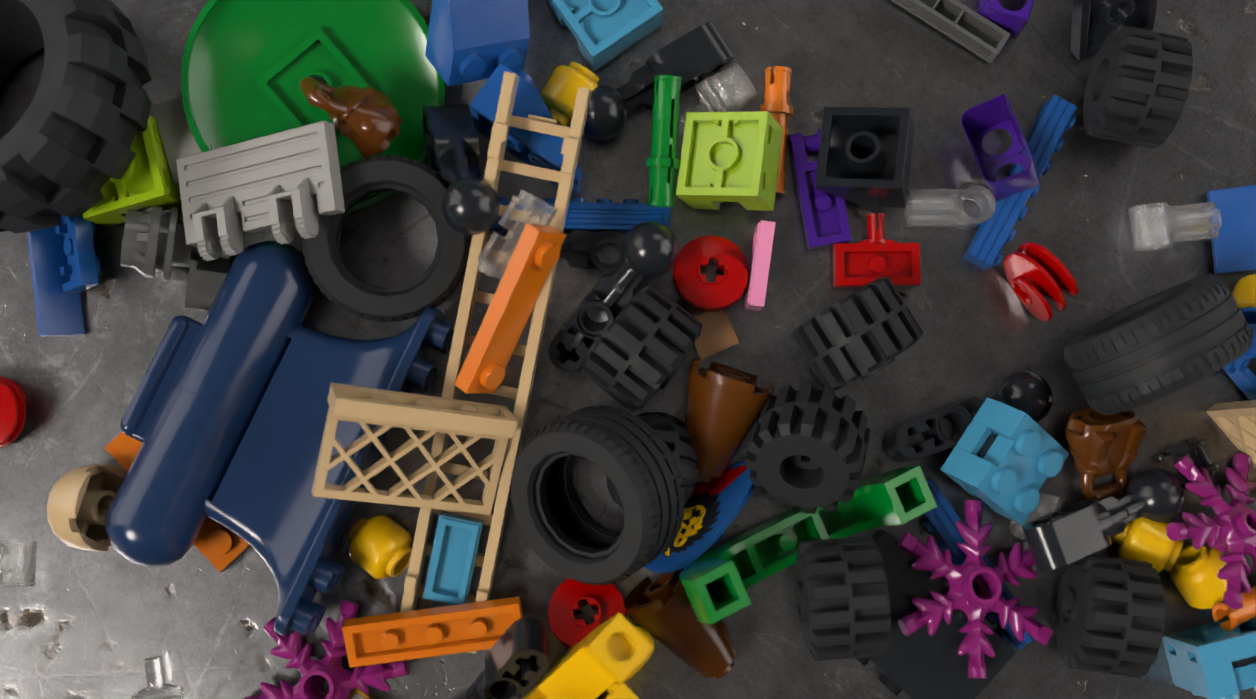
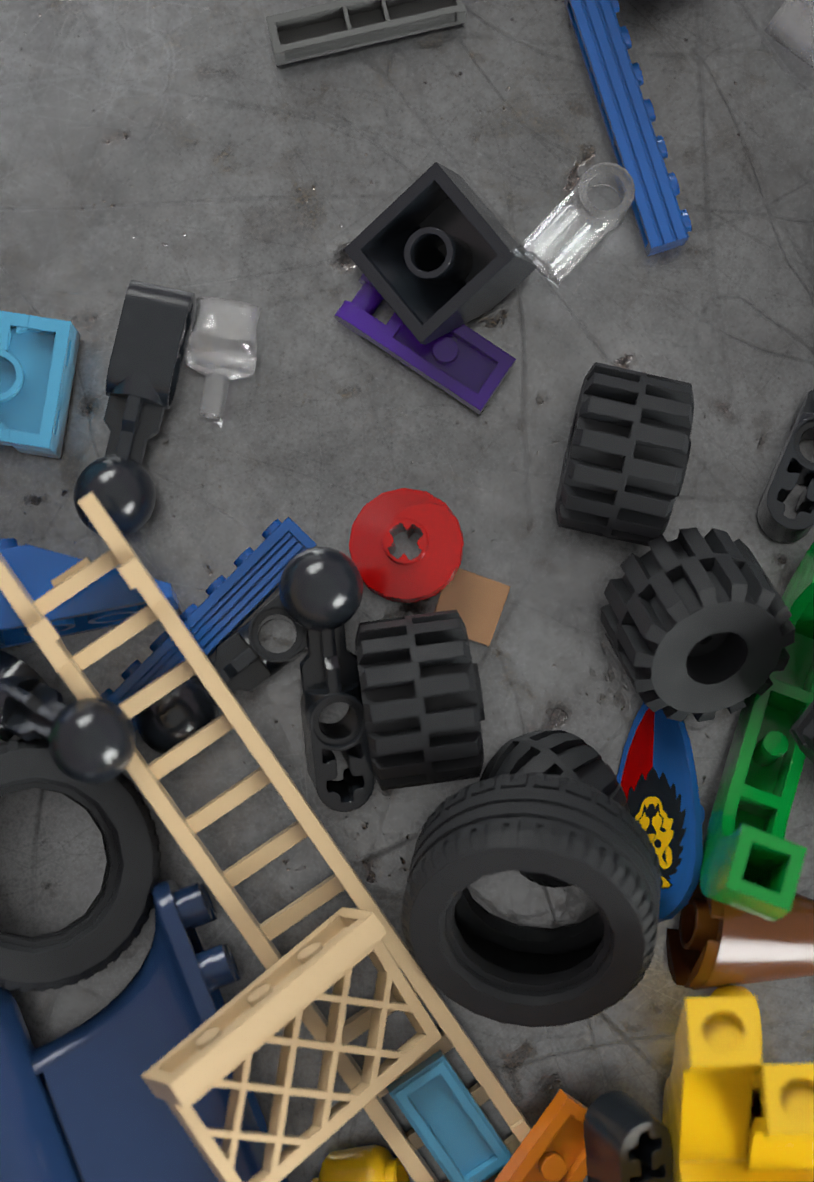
camera: 45 degrees left, 0 degrees up
orange plate [454,223,566,394] -> none
clear hinge [477,189,558,281] -> none
yellow head [540,61,599,127] -> none
red piece [547,578,627,649] -> none
green pin [646,75,682,208] -> none
lime piece [676,111,783,211] -> none
reddish brown cone [684,358,775,483] -> none
bright pink tile [744,220,776,311] -> none
orange pin [760,66,793,196] -> none
red plate [832,213,921,288] -> none
dark purple piece [961,93,1039,201] -> none
red piece [1003,241,1079,322] -> none

